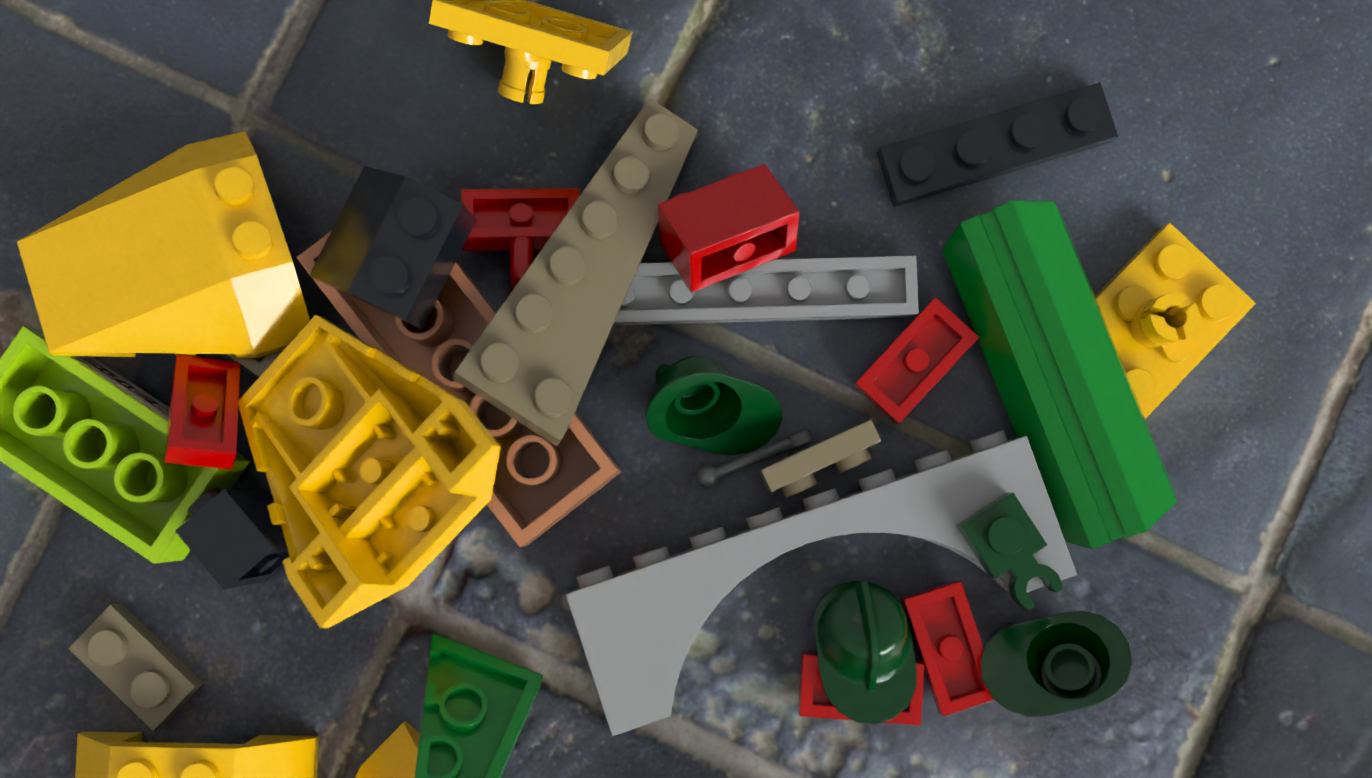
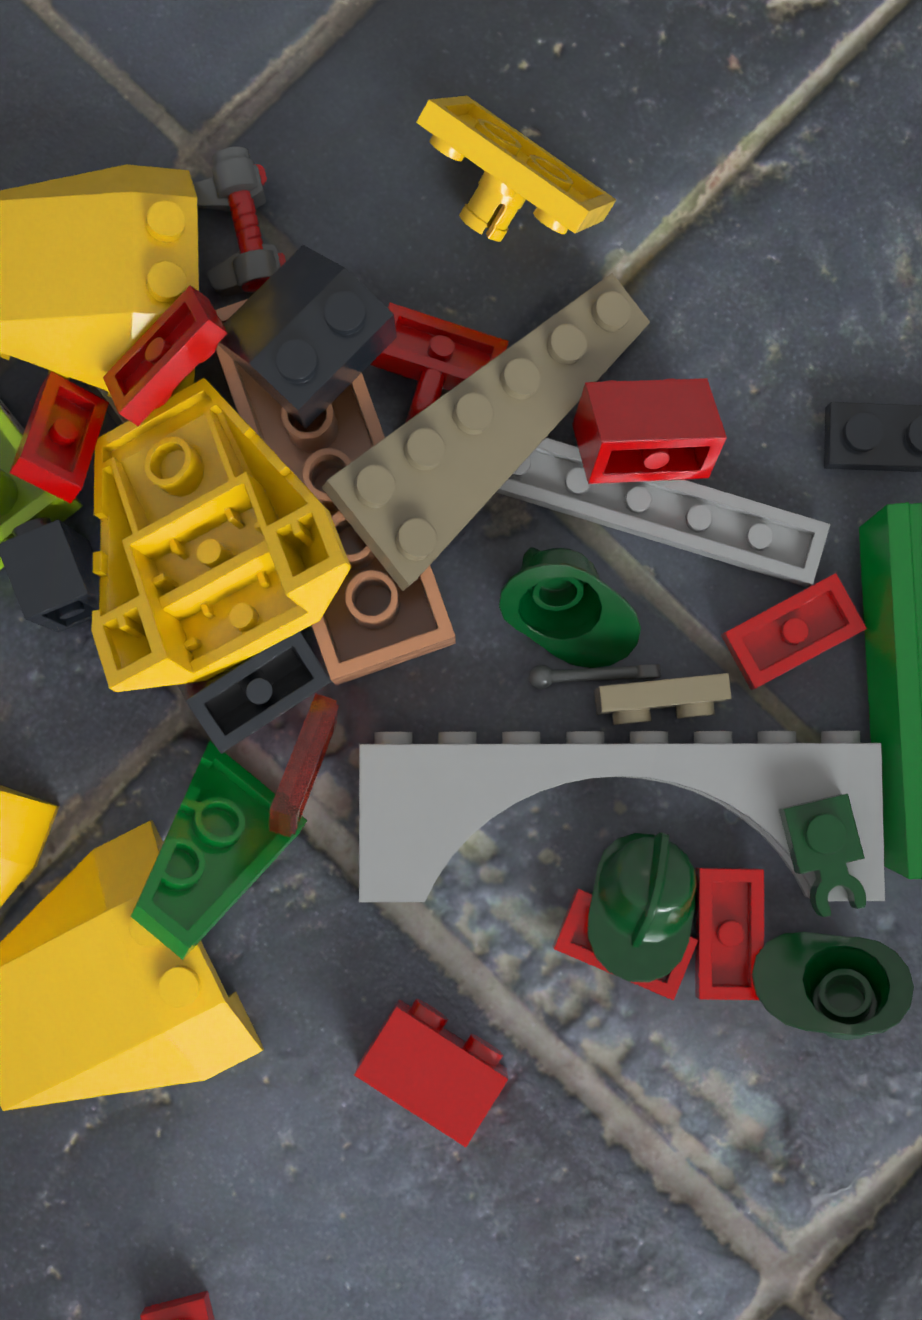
camera: 15 degrees right, 0 degrees up
none -> red plate [103,285,227,426]
none -> black brick [177,632,332,754]
none -> dark grey piece [193,147,286,297]
none -> clear red tile [269,693,339,838]

